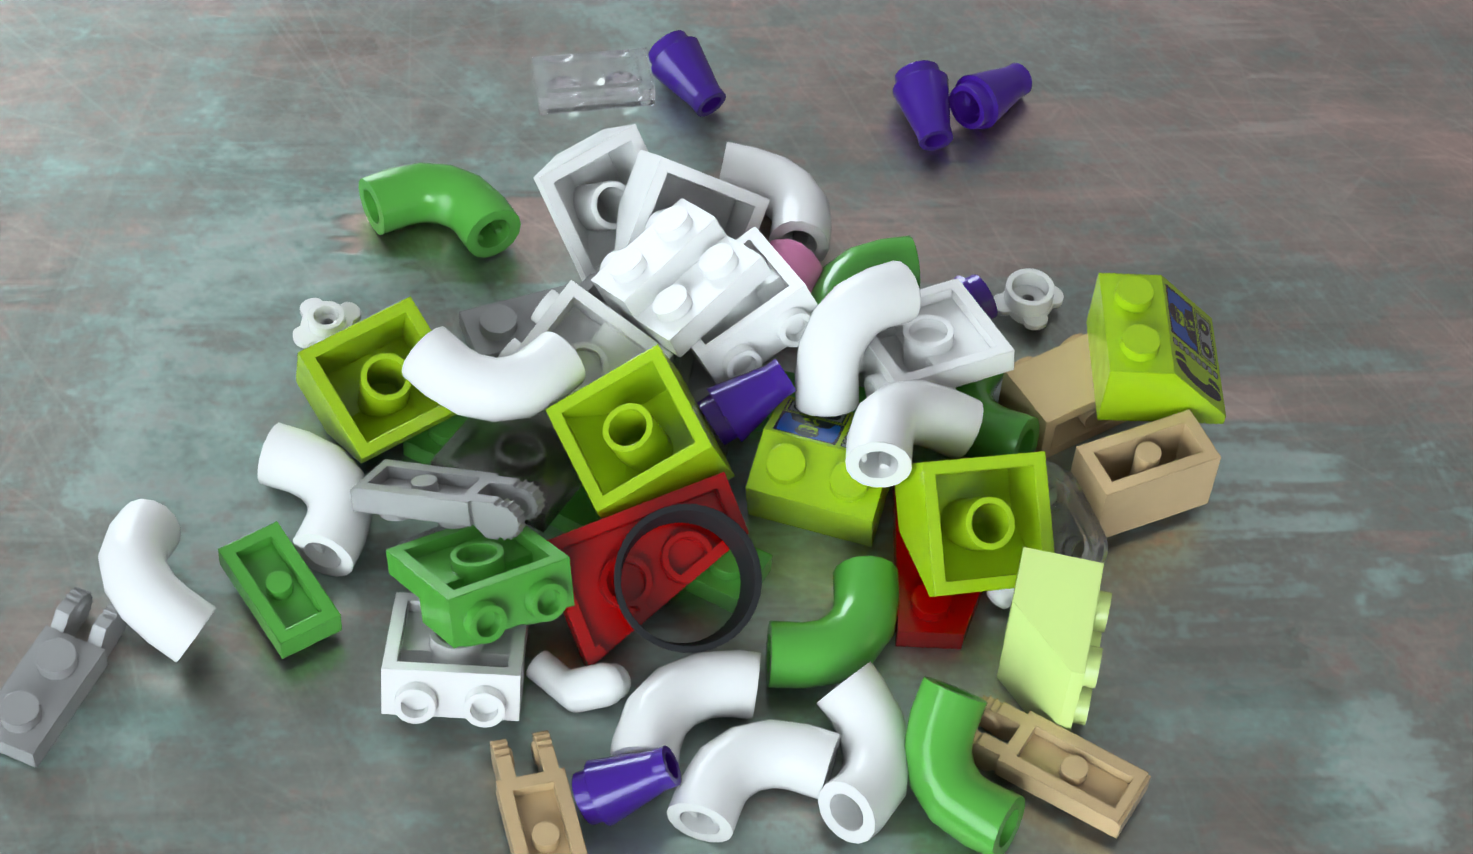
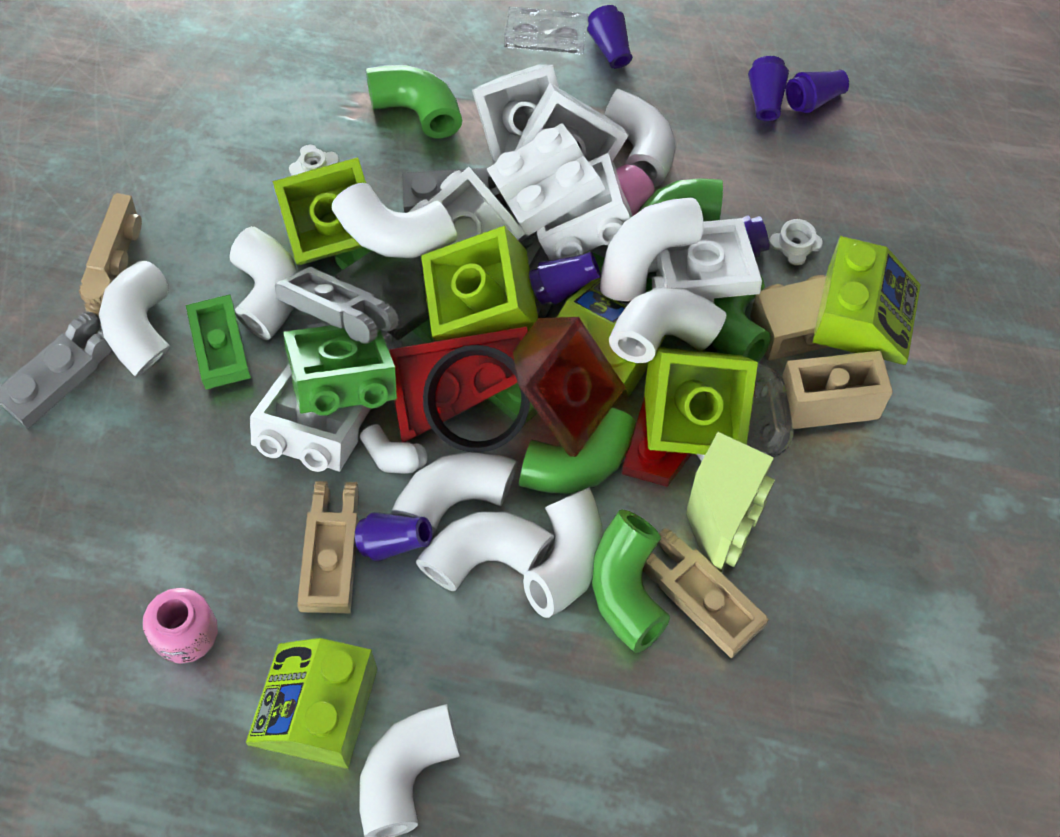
camera: 20 degrees right, 10 degrees up
none -> tan hinge [79,193,142,318]
none -> clear red slope [513,317,626,457]

